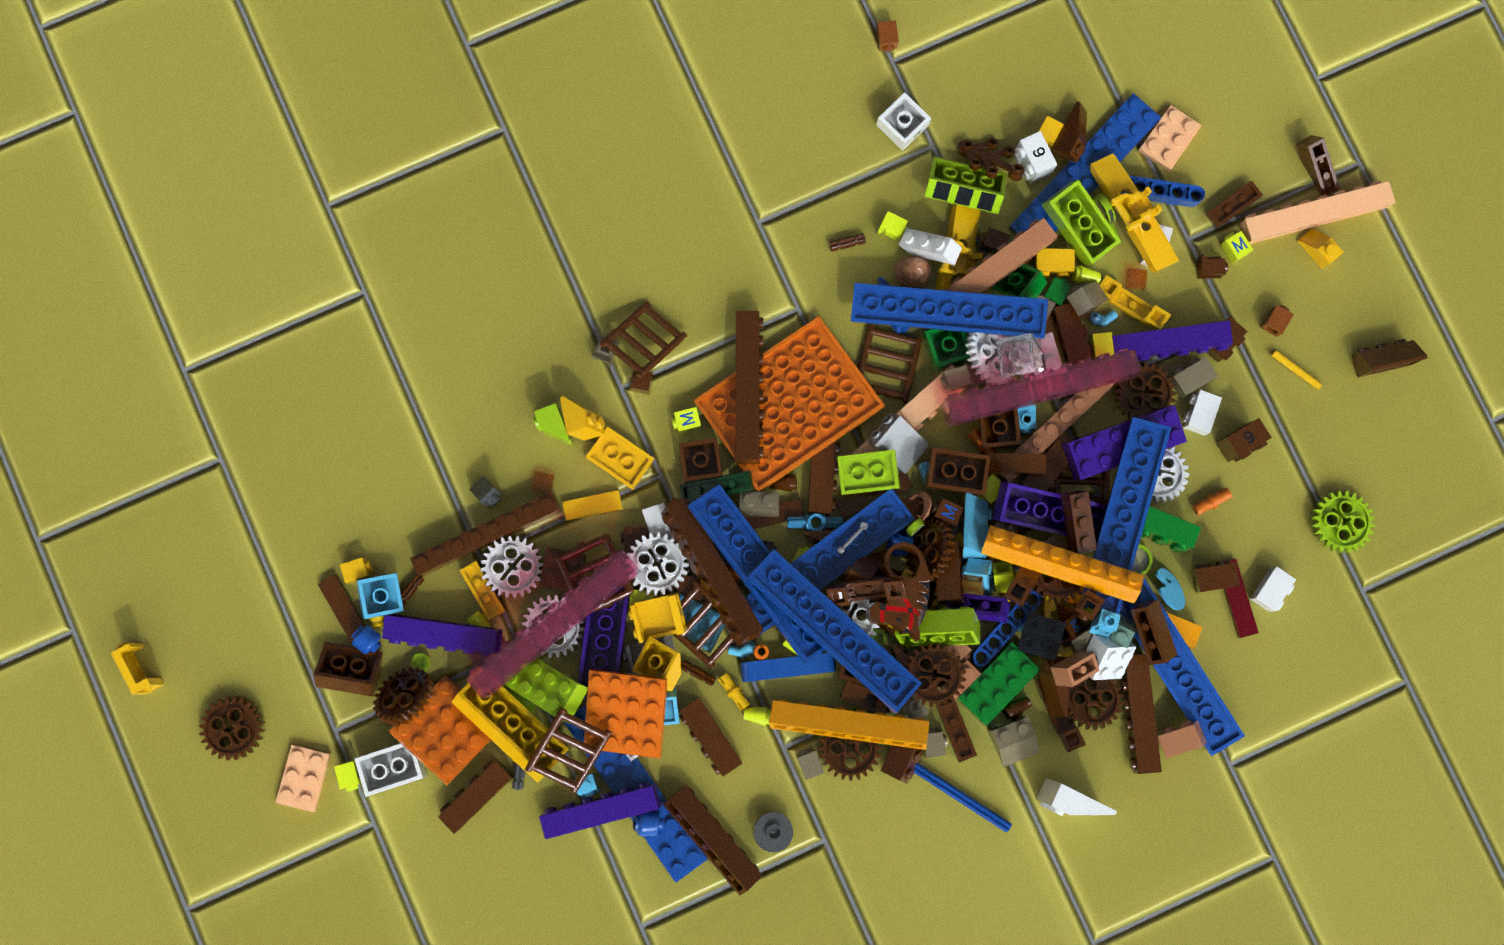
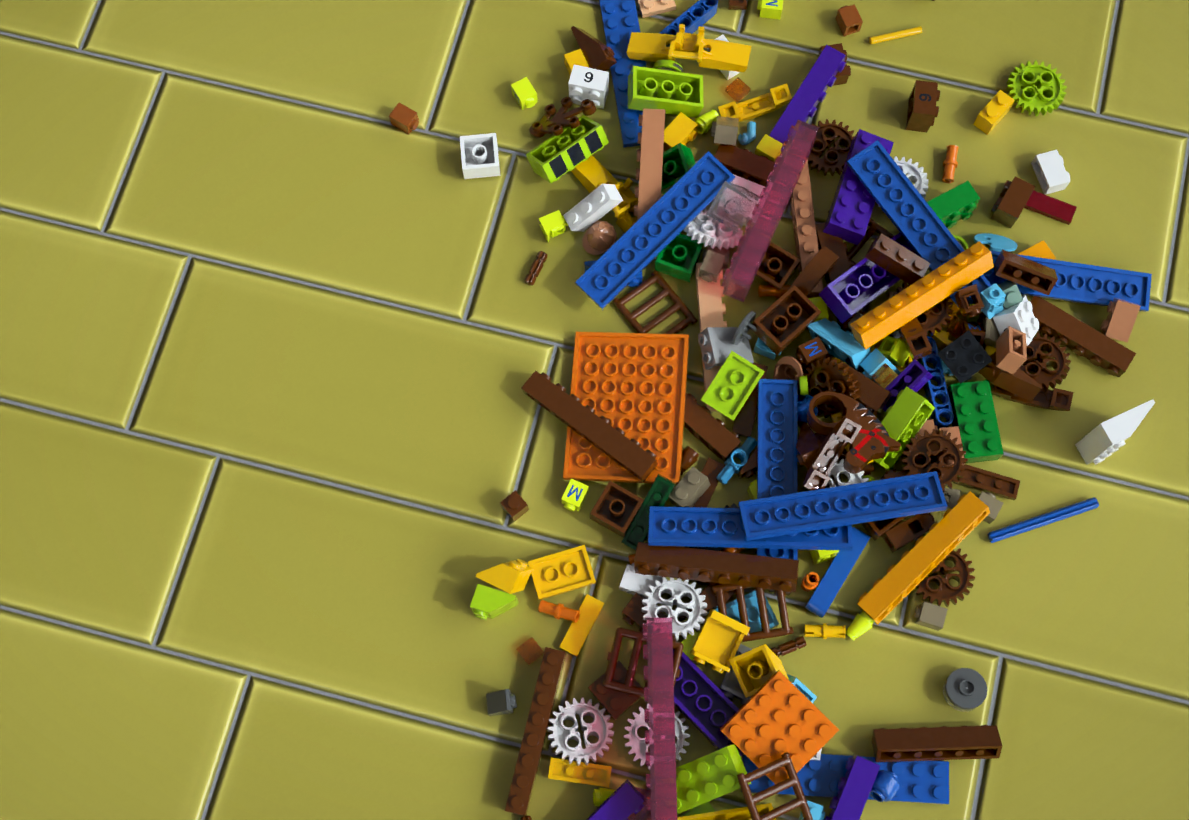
camera: 45 degrees left, 10 degrees down
dark tan window [592,335,620,366] -> none
reddish brown bar [599,301,687,379] -> none
reddish brown brick [679,697,742,777] -> none
medium azure arm [728,640,756,658] -> none
light grey hinge [837,522,868,554] -> none
reddish brown brick [880,745,923,784] -> none
reddish brown brick [979,227,1010,254] -> none
dark tan slope [989,716,1040,767] -> none
reddish brown cone [1002,696,1032,721] -> none
medium azure brick [1017,405,1037,434] -> none
green brick [1043,277,1072,307] -> none
dark tan brick [1170,357,1218,398] -> none
white brick [1183,390,1222,436] -> none
reddish brown window [1197,254,1228,279] -> none
none -> neon yellow brick [511,77,538,110]
none -> orange pin [538,600,580,623]
none -> dark grey piece [732,311,757,345]
none -> yellow brick [973,90,1015,135]

